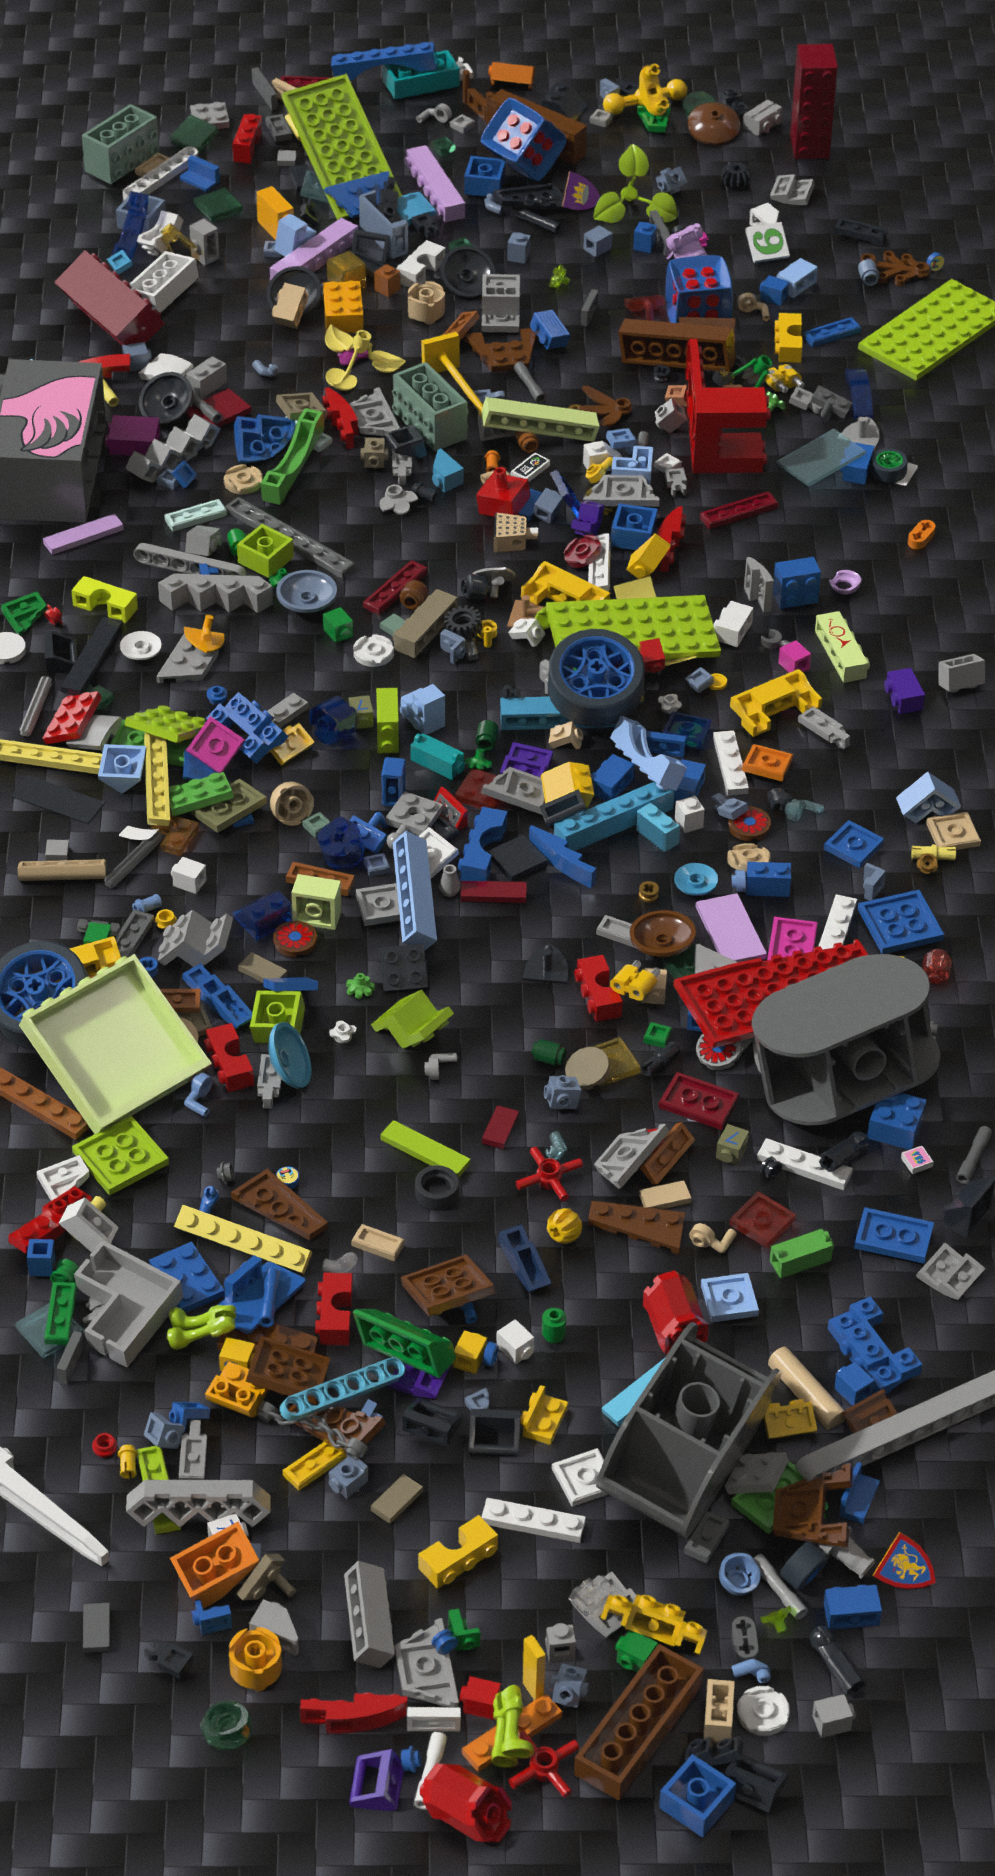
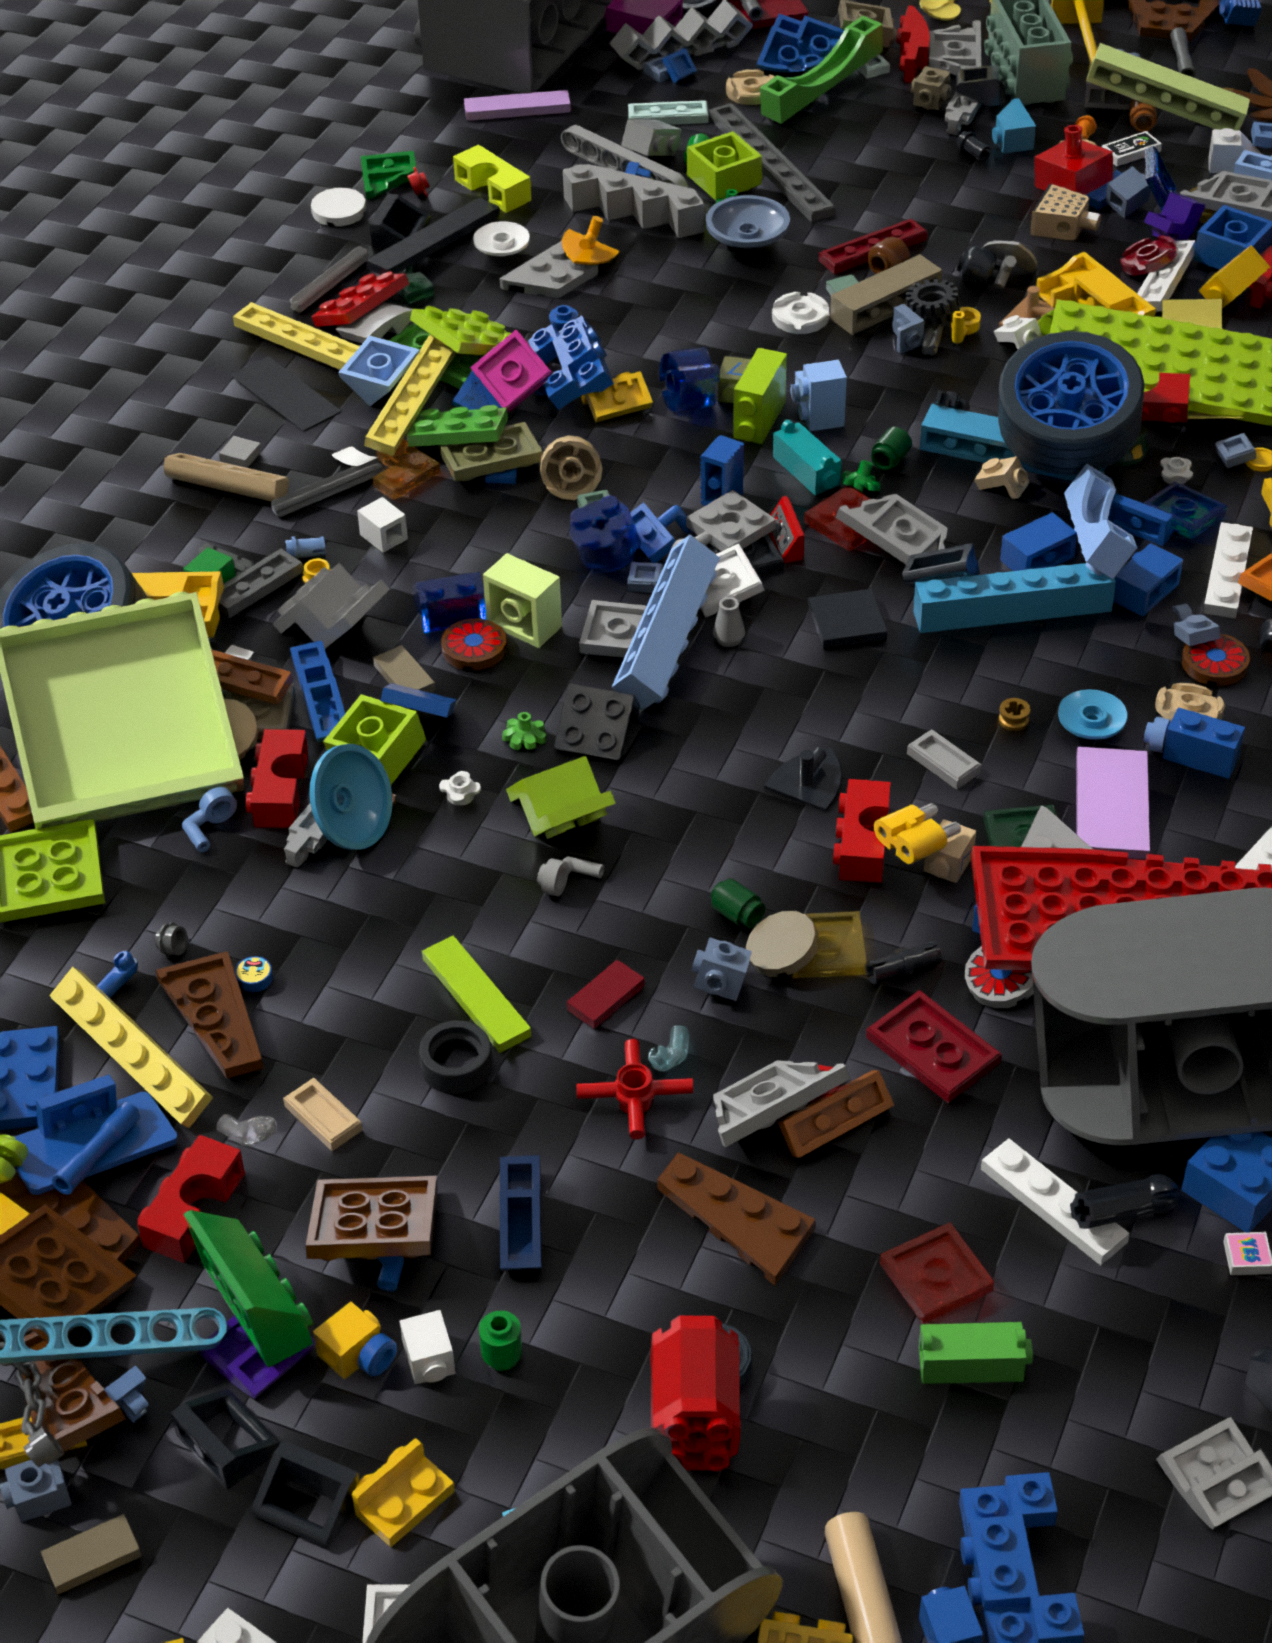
camera: 25 degrees right, 0 degrees up
blue bush [139,957,158,978] -> none
light grey hinge [267,693,308,728] -> none
dark orange plate [286,862,355,896] -> none
green brick [323,607,353,643] -> none
light grey plate [380,485,418,515] -> none
blue arch [458,807,507,881] -> none
dark red tile [461,881,527,903] -> none
sand blue tile [465,1388,489,1411] -> none
dark purple slope [500,742,553,778] -> none
blue slope [529,825,596,888] -> none
yellow slope [541,762,594,808] -> none
yellow piece [547,1208,582,1244] -> none
yellow plate [586,457,613,483] -> none
reddish brown dish [630,910,696,957] -> none
medium azure brick [636,803,680,852] -> none
tan tile [639,1181,691,1209] -> none
green tile [643,1022,672,1048] -> none
white brick [675,796,704,833] -> none
tan plate [689,1223,737,1253] -> none
light blue plate [701,1273,759,1322] -> none
olive brick [716,1124,749,1166] -> none
black bush [760,1156,782,1180] -> none
dark pink tile [767,917,818,960] -> none
blue plate [854,1207,934,1263] -> none

